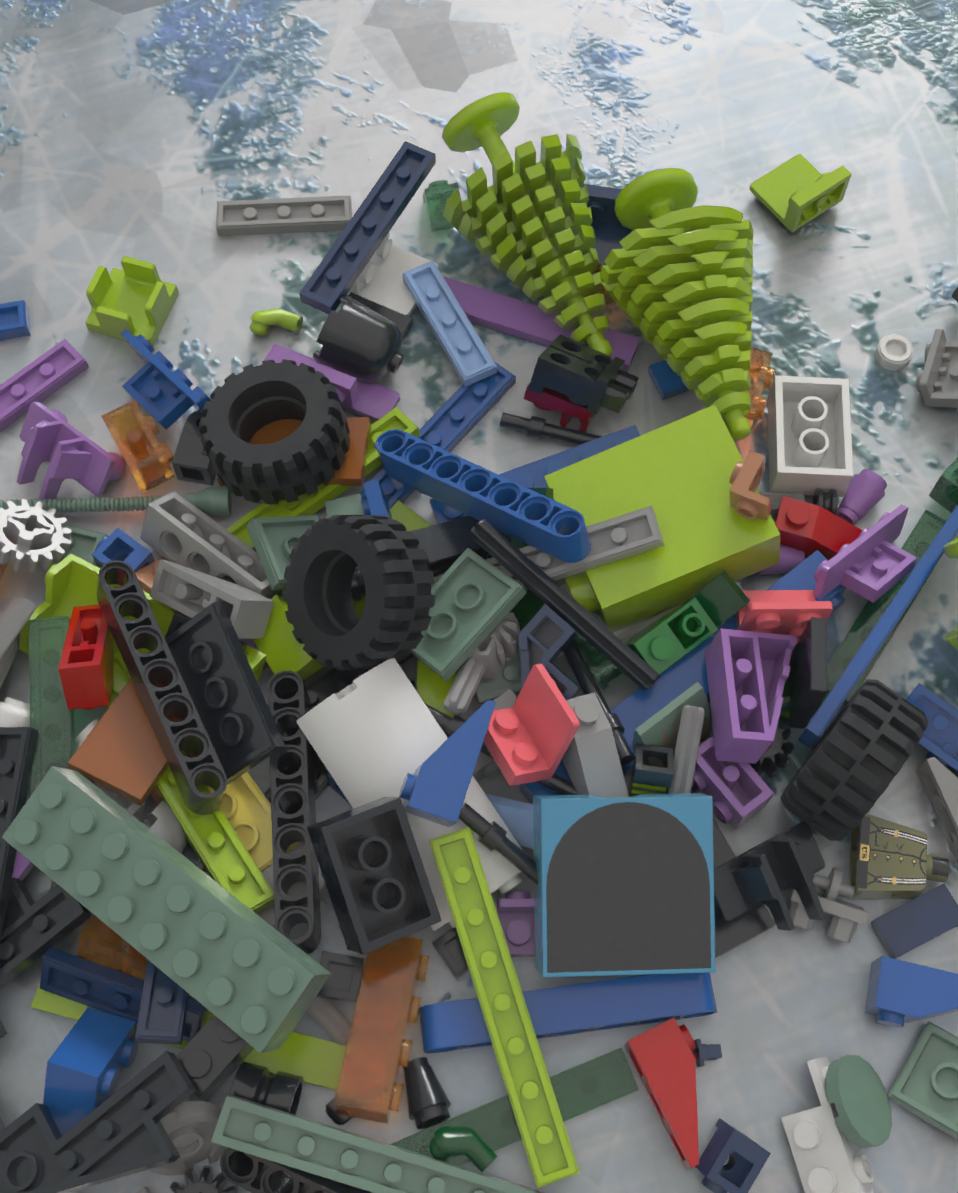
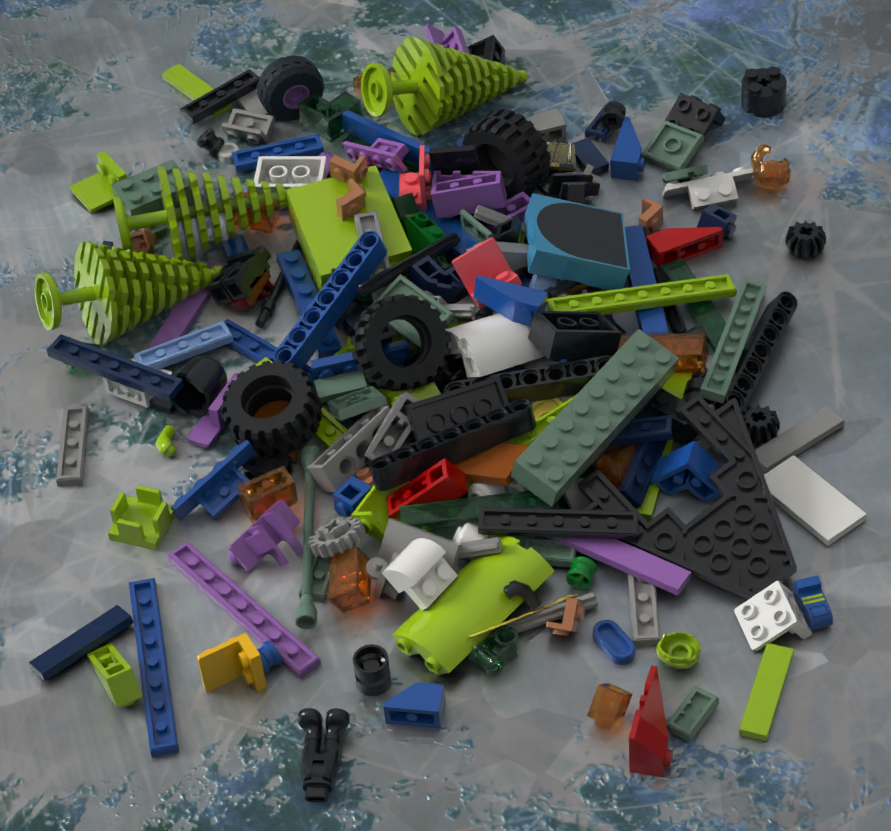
camera: 85 degrees left, 20 degrees down
dark green arm [429,1126,498,1172] -> none
none -> sand green brick [111,159,192,230]
none -> black wheel [196,128,225,157]
none -> blue plate [231,134,324,173]
none -> nougat bracket [336,178,366,221]
none -> nougat bracket [639,197,663,238]
none -> black axle [653,266,687,338]

